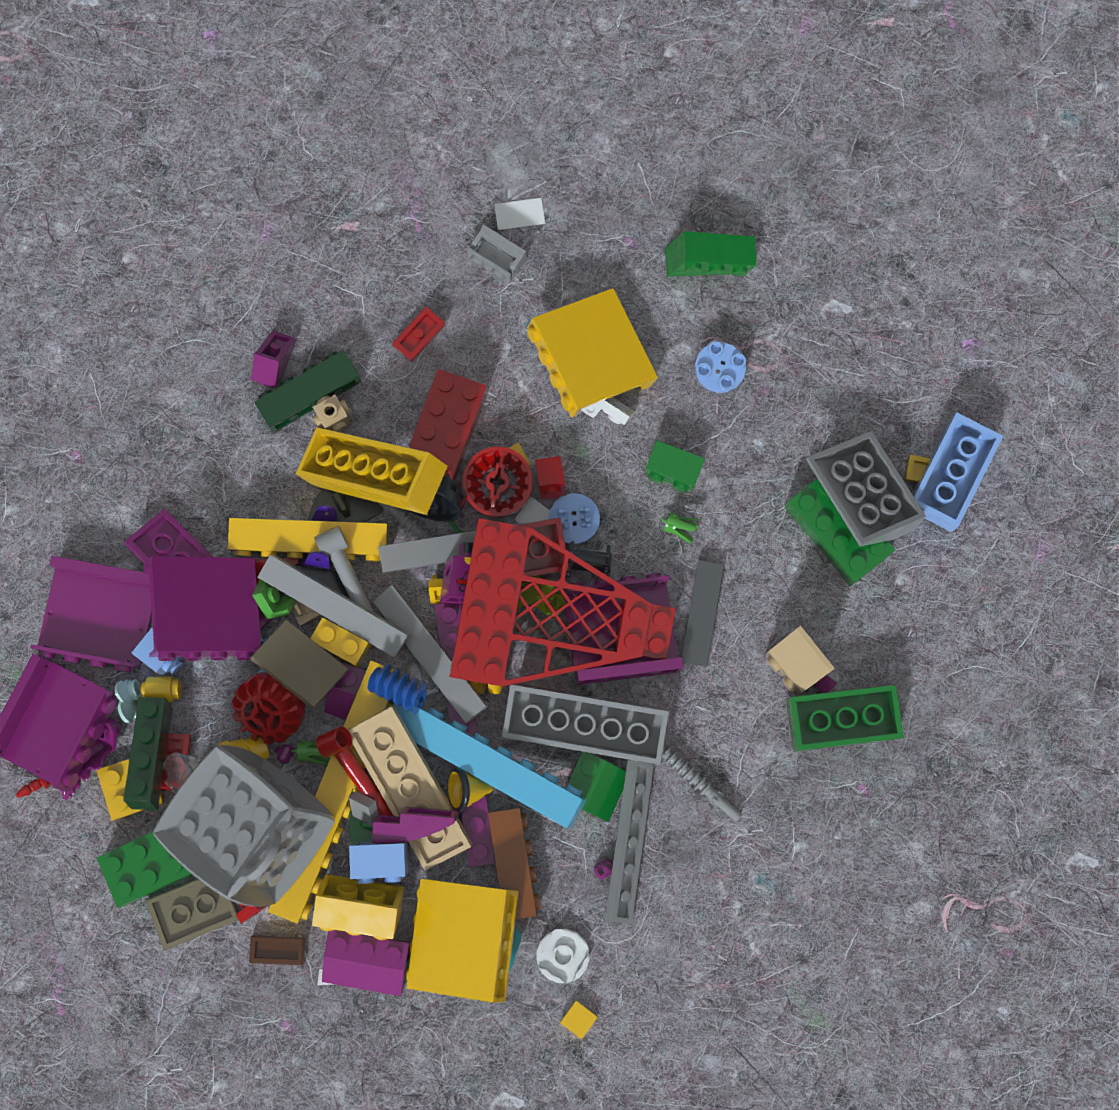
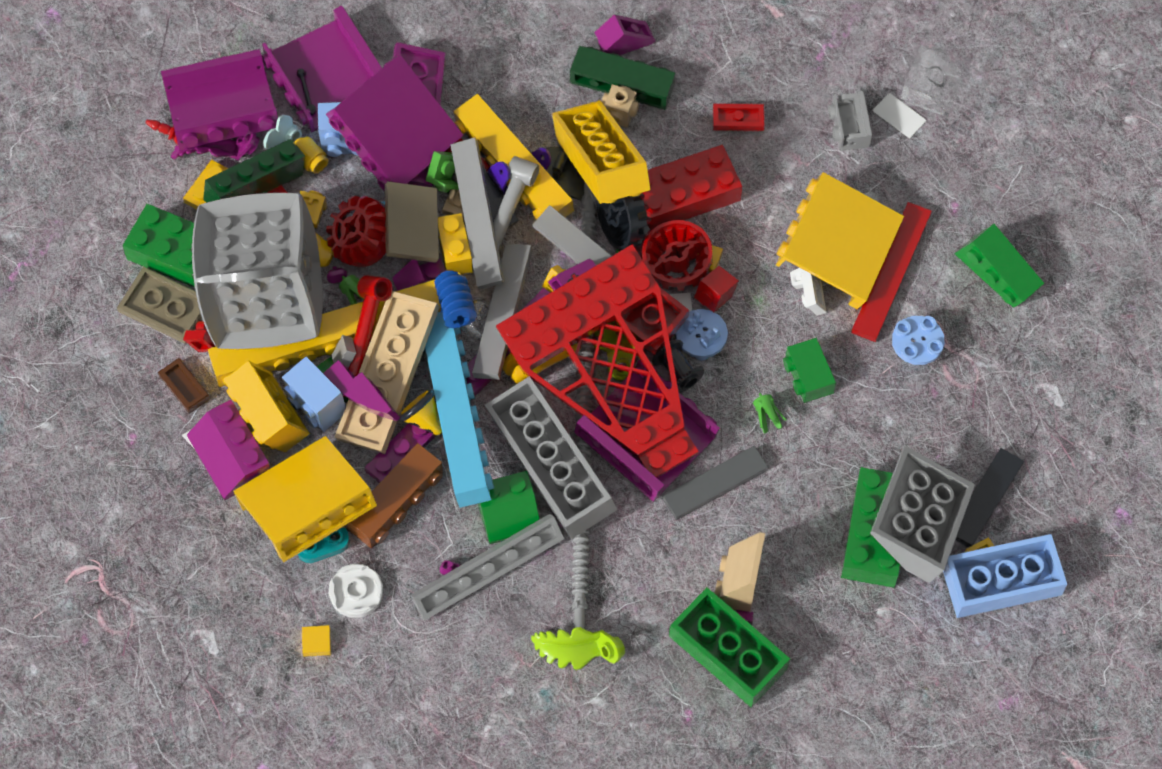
camera: 50 degrees right, 15 degrees down
none -> black hinge [296,69,316,116]
none -> yellow bracket [300,190,327,228]
none -> lime plant [531,627,625,670]
none -> red tile [851,202,932,343]
none -> black tile [955,448,1024,547]

